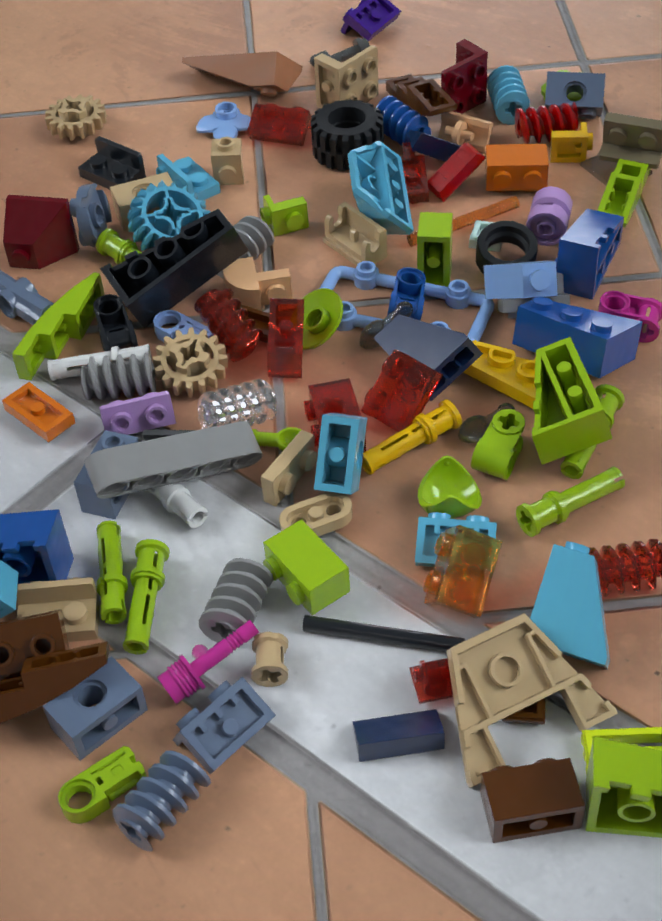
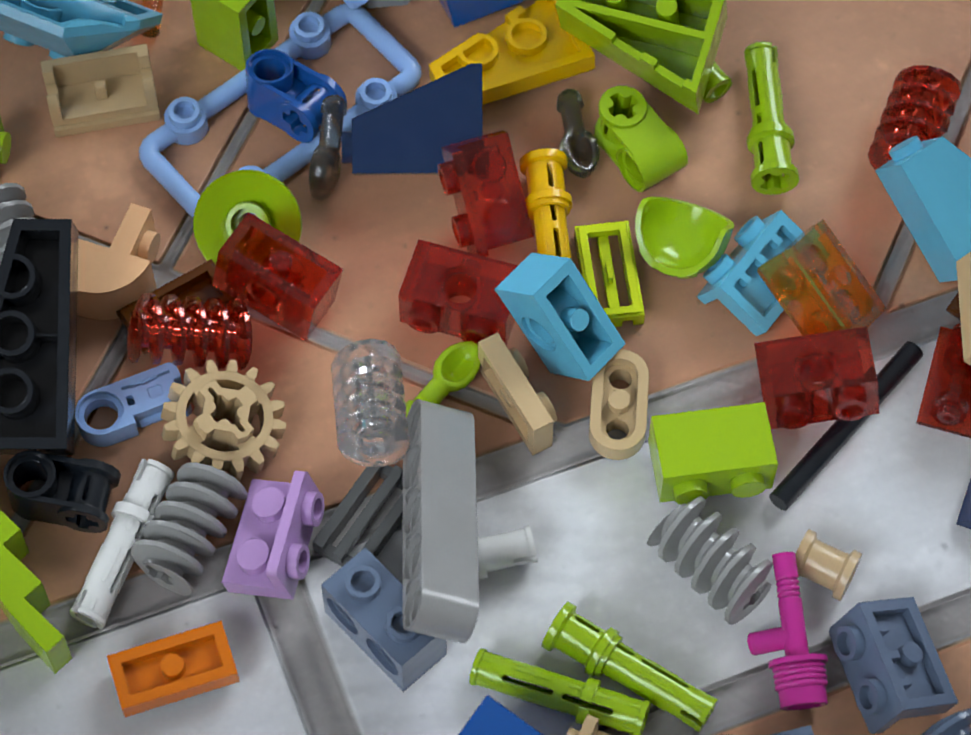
camera: 65 degrees left, 15 degrees up
none -> neon yellow tile [574,221,645,327]
none -> clear red brick [754,326,880,429]

